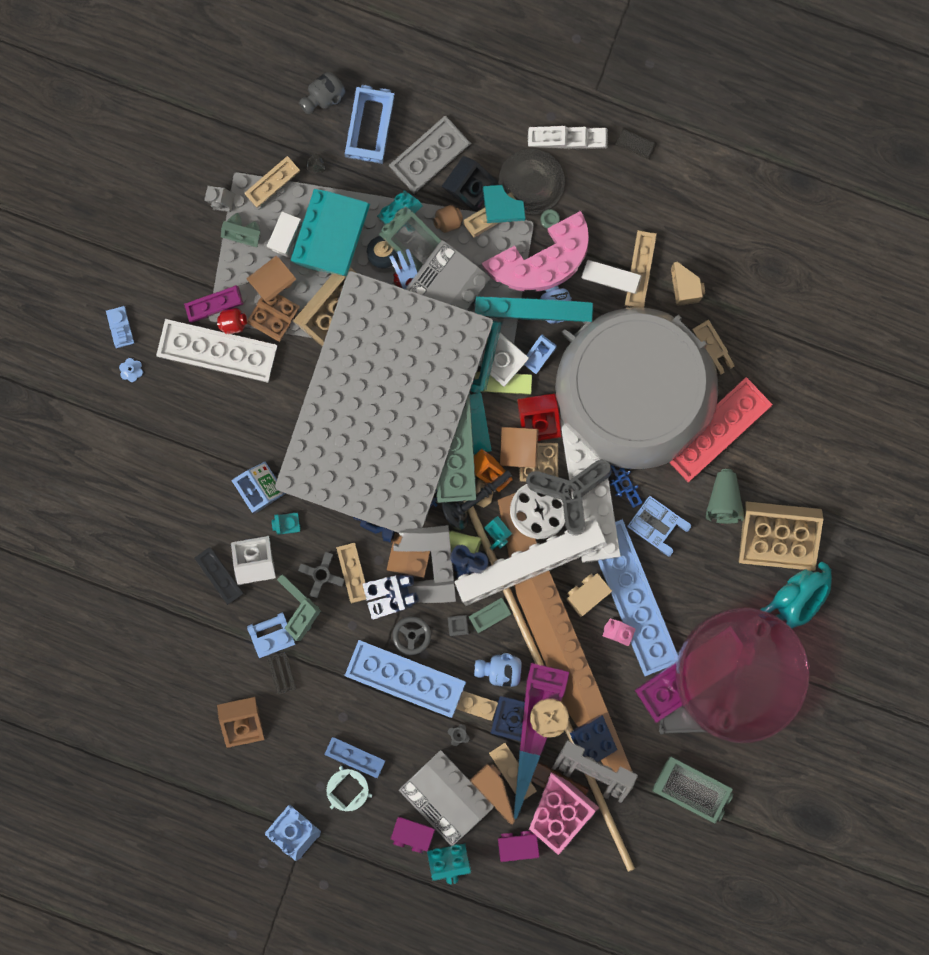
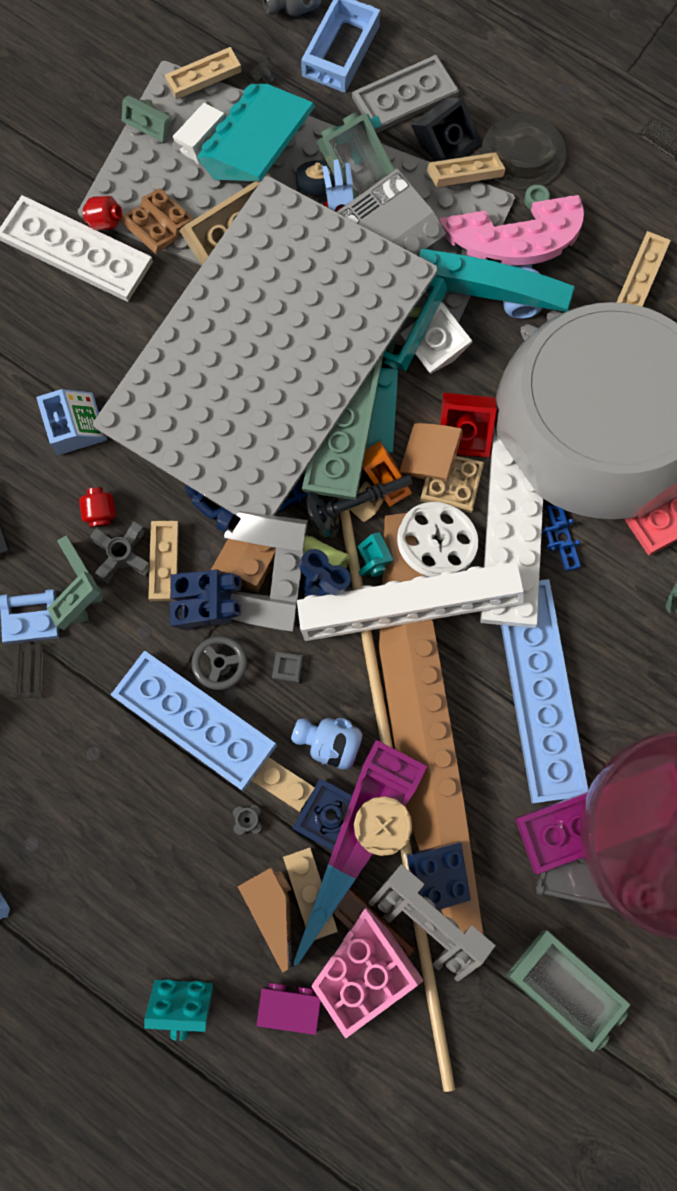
camera: 20 degrees right, 10 degrees down
magenta tile [184,285,244,323] -> none
light grey brick [204,186,235,212] -> none
white slope [231,536,276,585] -> none
medium nougat slope [246,255,297,302] -> none
teal bracket [271,513,300,535] -> none
medium blue plate [324,737,385,778] -> none
light aqua piece [327,766,372,811] -> none
magenta brick [391,817,435,854] -> none
light grey slope [399,750,494,846] -> none
medium nougat head [433,205,463,233] -> none
sand green tile [469,598,511,633] -> none
yellowish green tile [474,372,532,395] -> none
teal tile [483,185,525,223] -> none
light blue slope [524,335,557,374] -> none
dark grey piece [526,460,612,535] -> none
white slope [528,126,608,148] -> none
tan brick [566,573,612,617] -> none
white tile [582,260,642,294] -> none
bright pink bracket [602,619,636,646] -> none
light blue flag [627,496,691,556] -> none
none -> red head [79,487,116,527]

